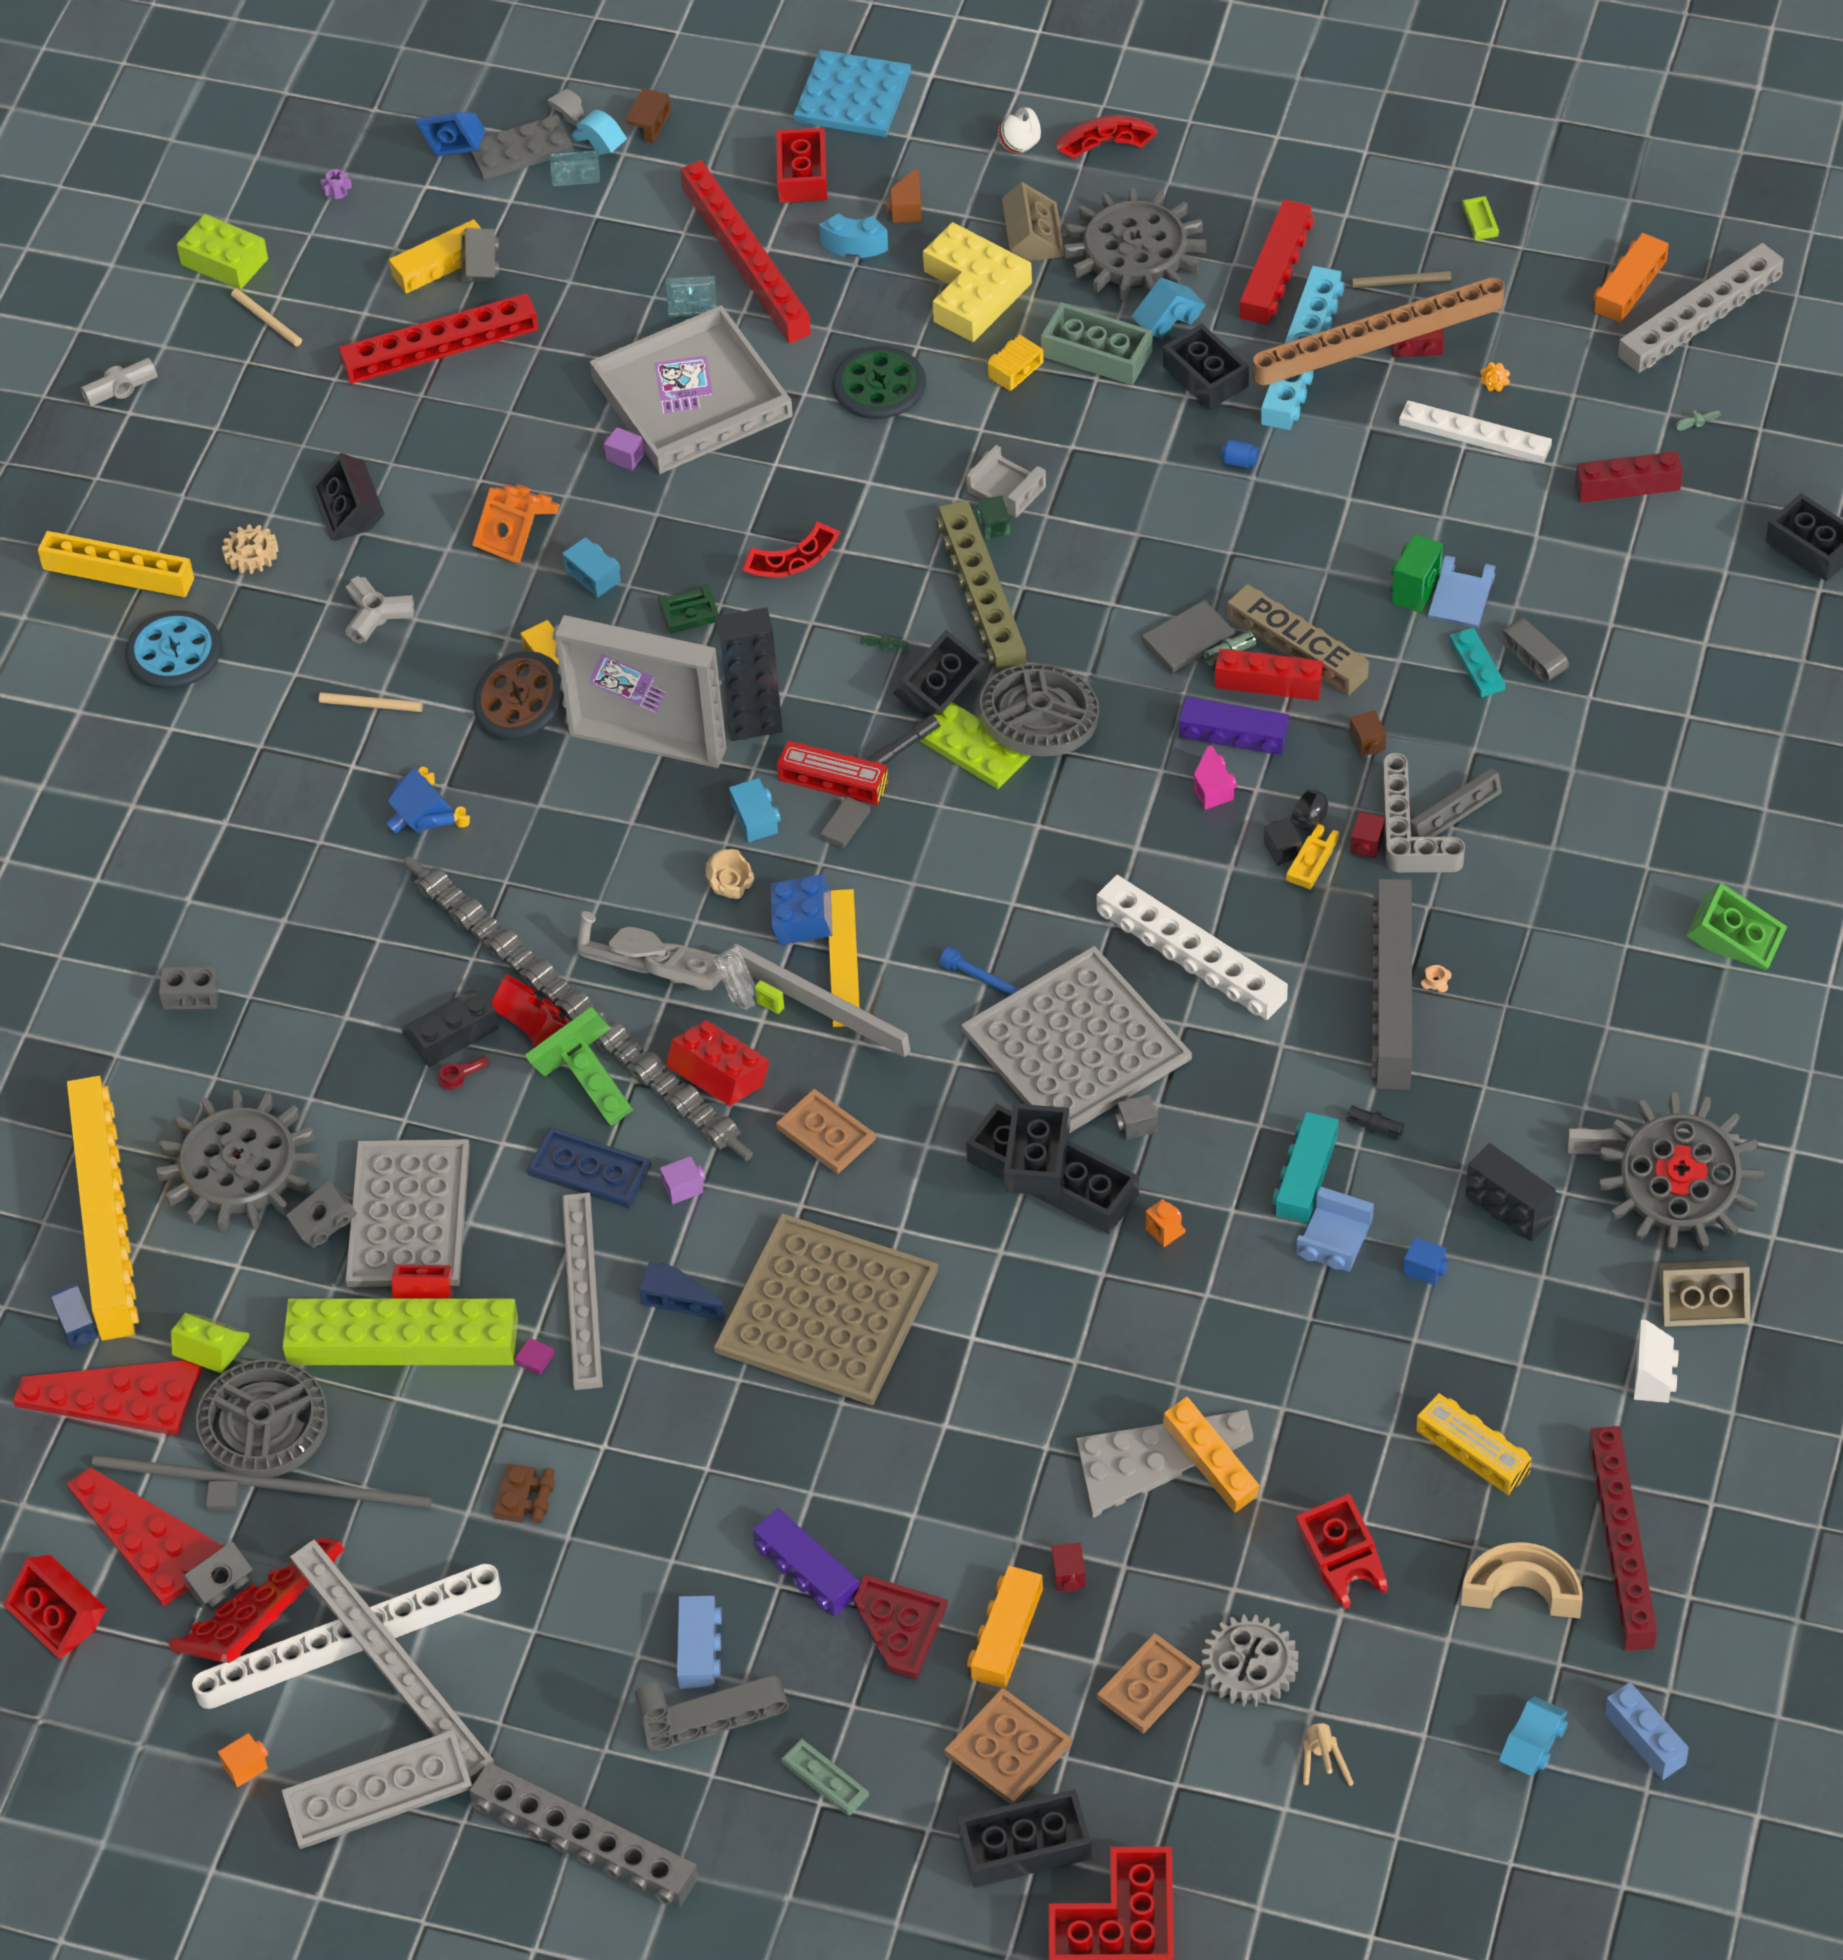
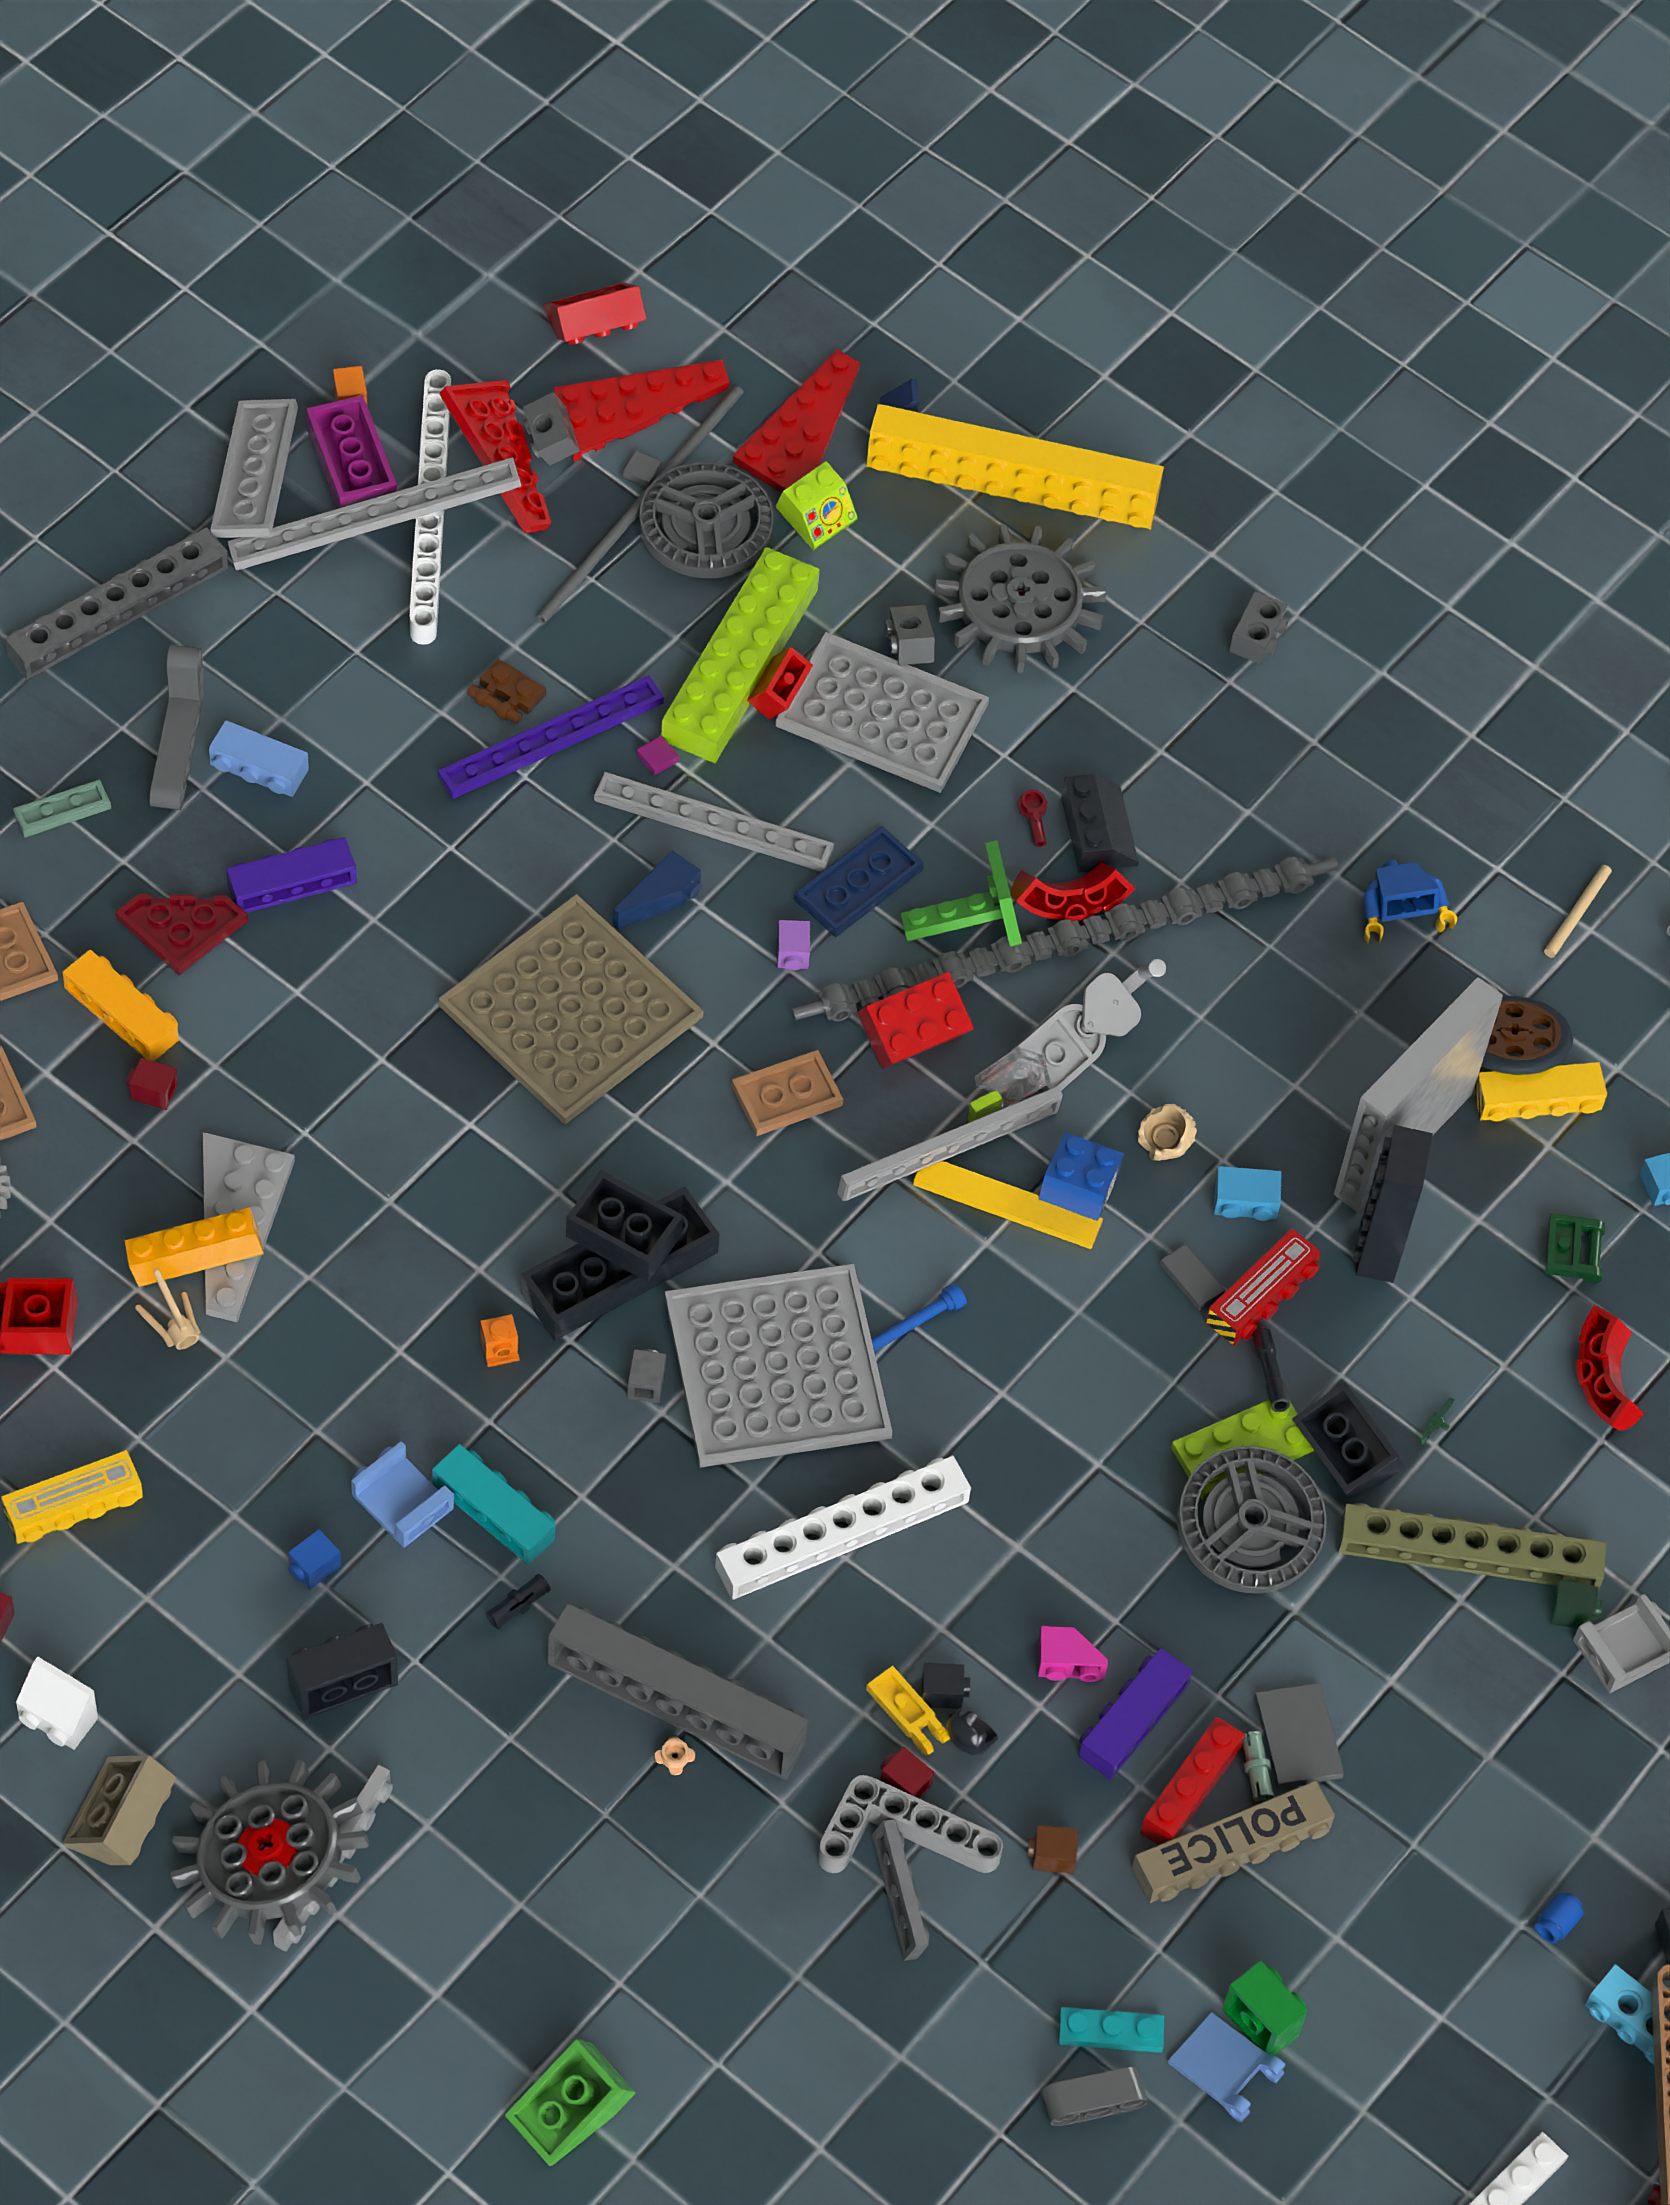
camera: 105 degrees right, 5 degrees up
none -> tan plant [135,1269,201,1350]
none -> magenta brick [306,395,397,509]
none -> dark purple plate [438,675,664,799]

